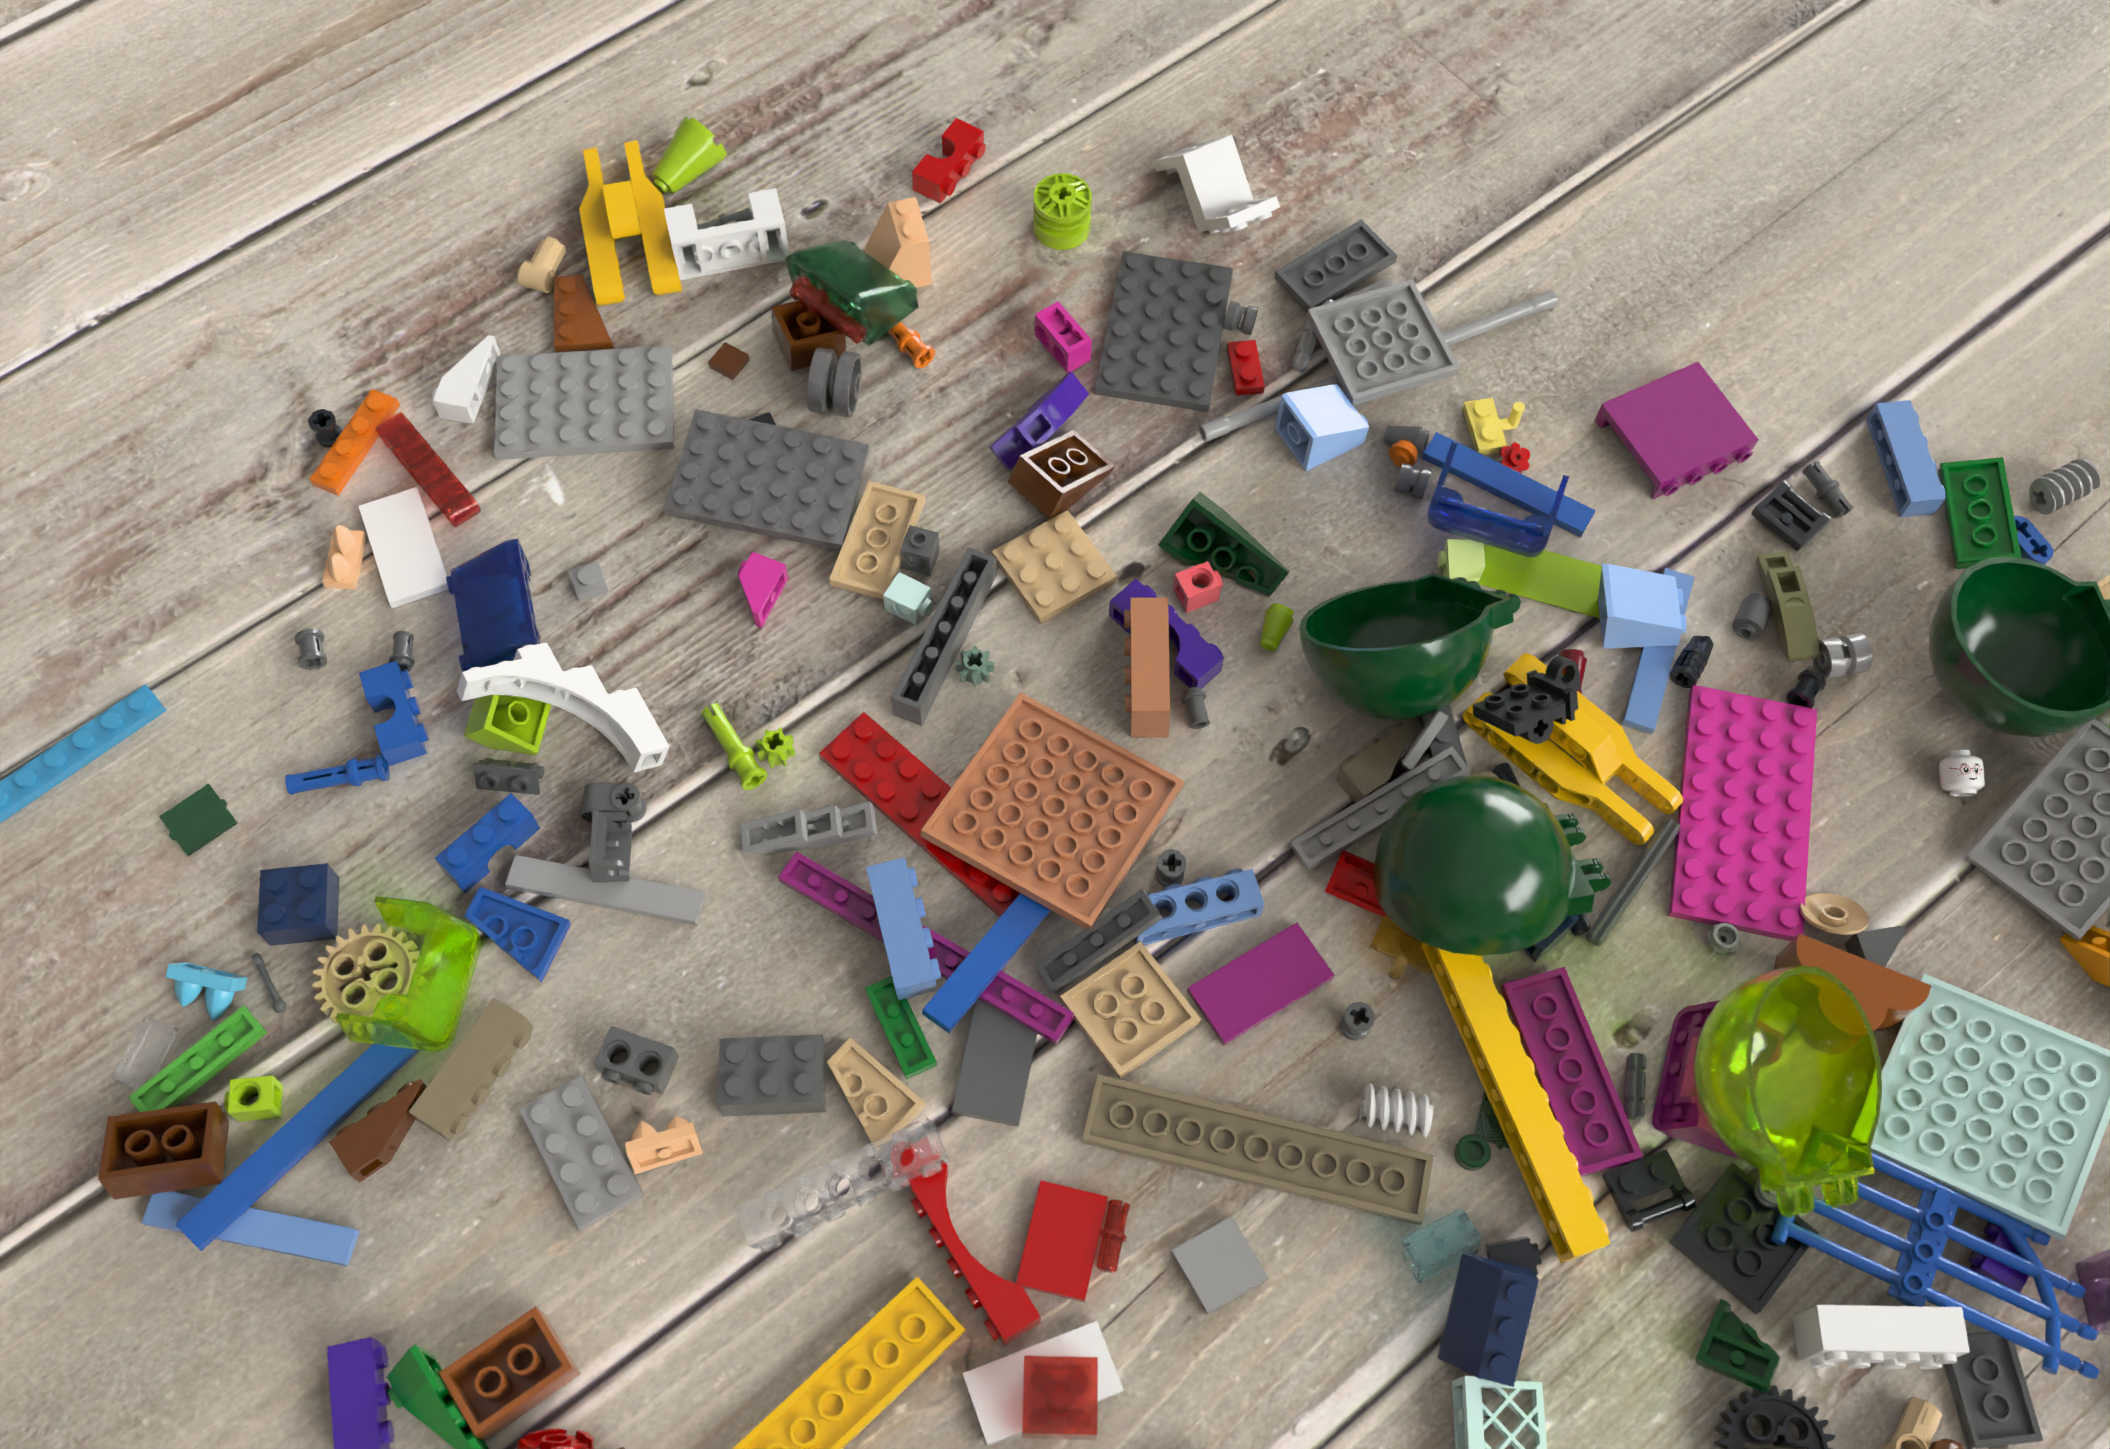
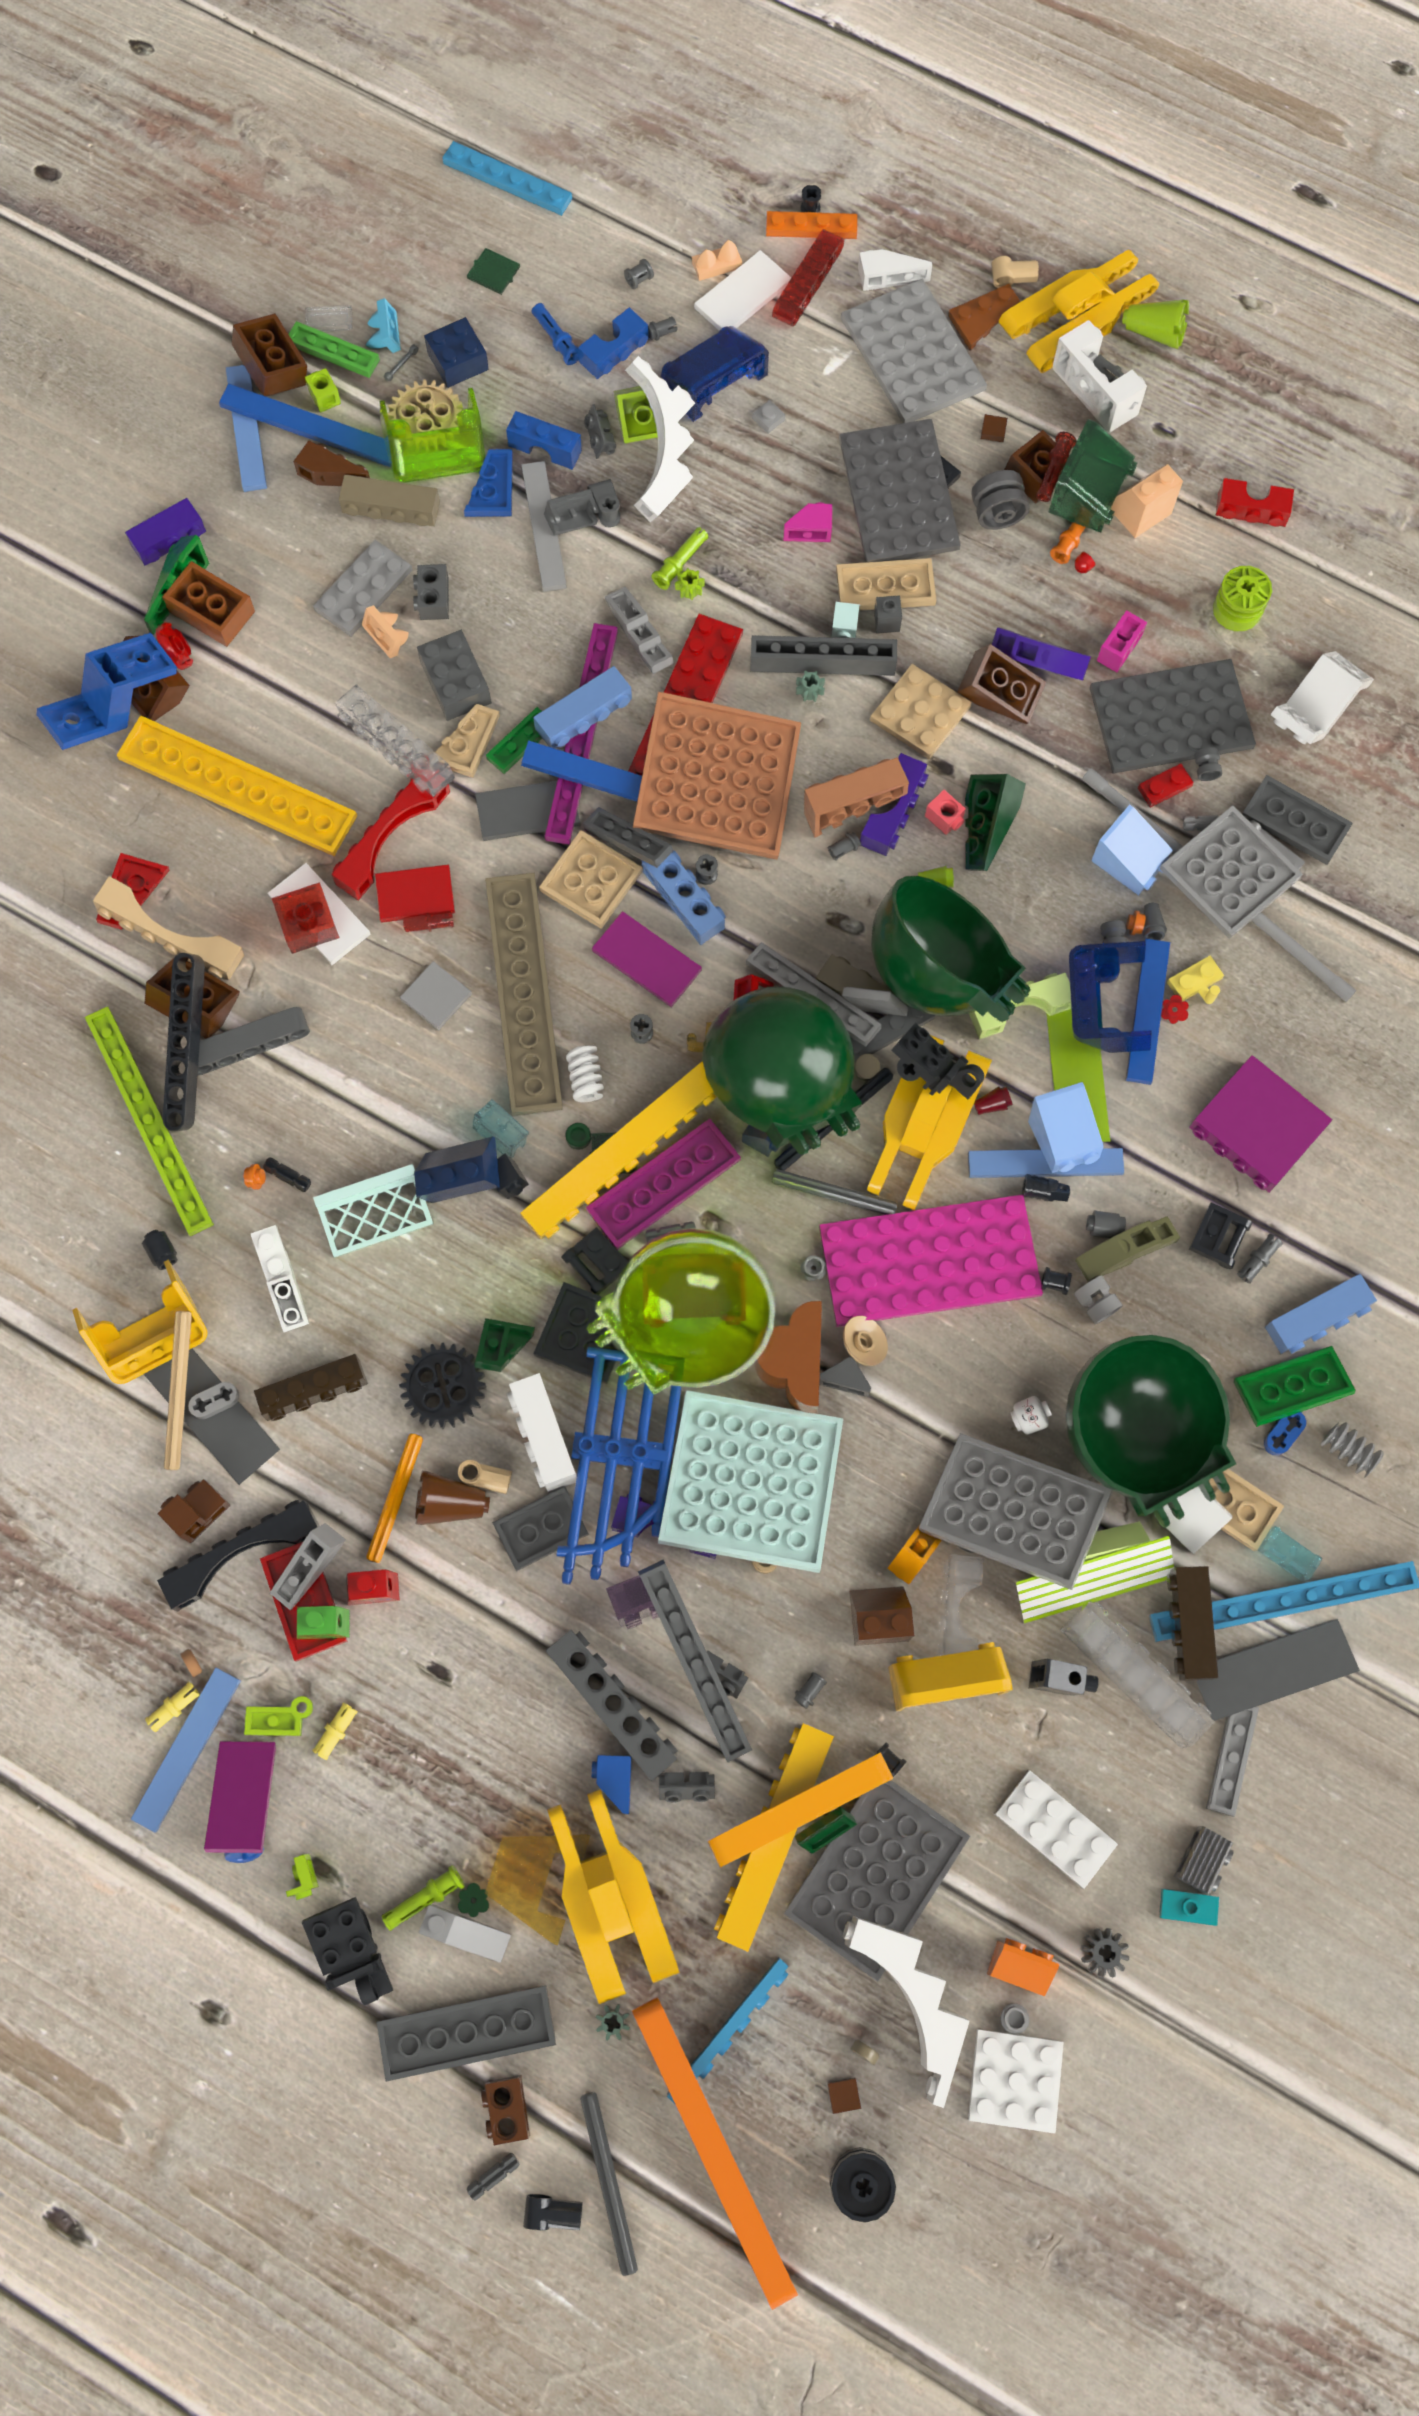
camera: 70 degrees right, 10 degrees up
none -> red hinge [1075,552,1096,573]

